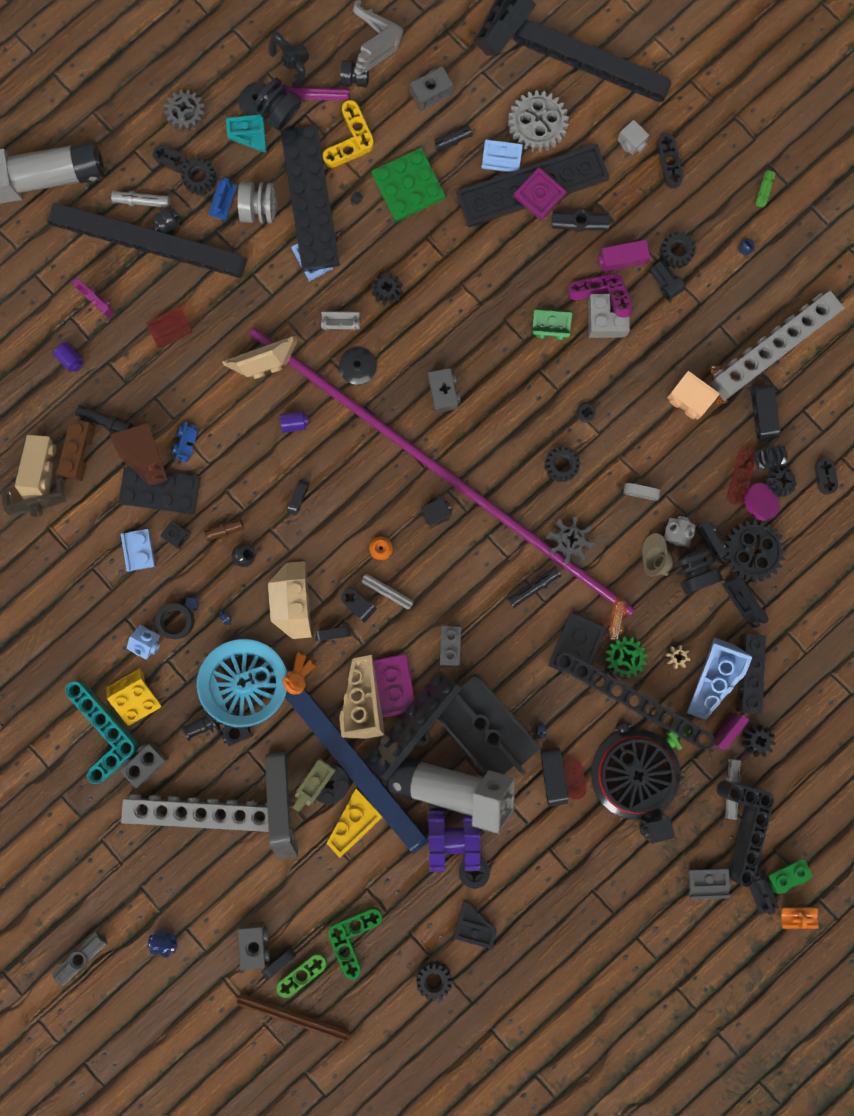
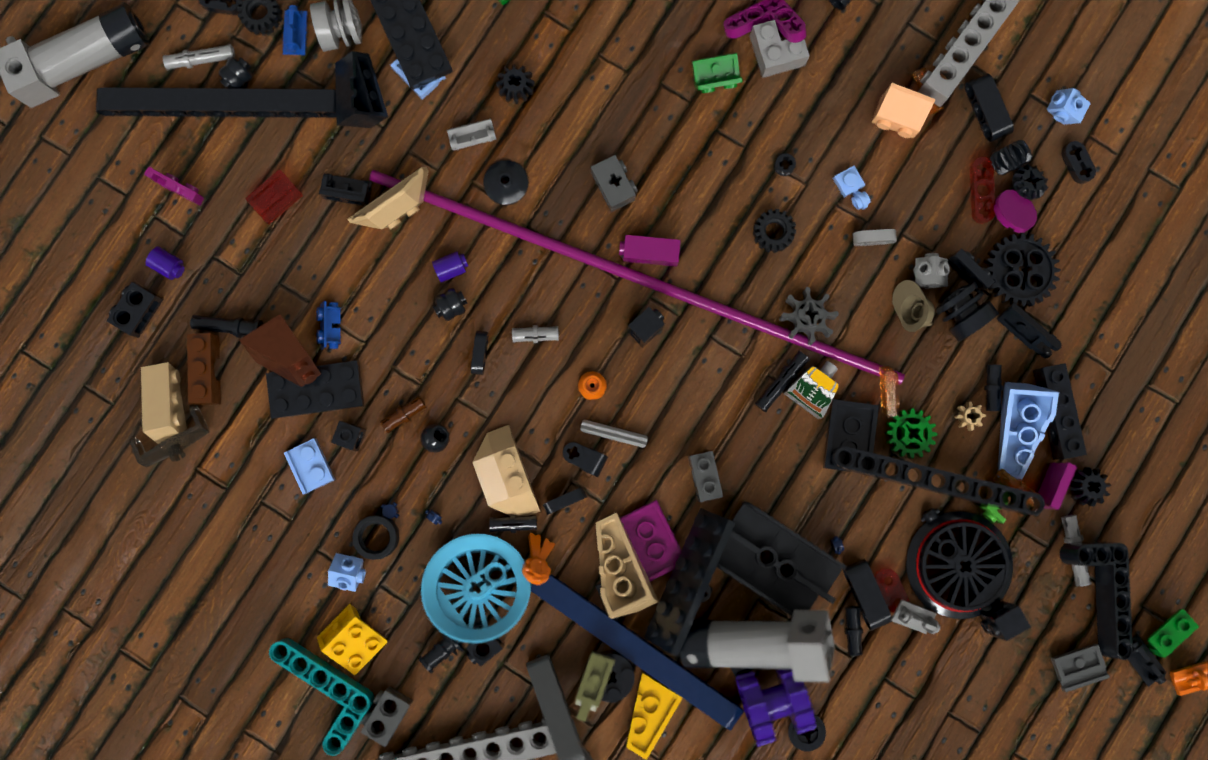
camera: 20 degrees left, 0 degrees up
none -> black brick [107,282,164,338]
none -> black hinge [319,173,373,206]
none -> black wedge [335,51,388,128]
none -> black piece [432,288,468,321]
none -> black pin [489,515,537,533]
none -> light grey pin [512,325,559,343]
none -> magenta brick [619,235,681,267]
none -> torso [783,361,839,419]
none -> light blue plate [833,166,871,210]
none -> black pin [844,606,864,656]
none -> light grey hinge [891,599,940,634]
none -> black pin [984,365,1004,411]
none -> clear orange pin [993,469,1041,506]
none -> light blue brick [1047,88,1091,125]

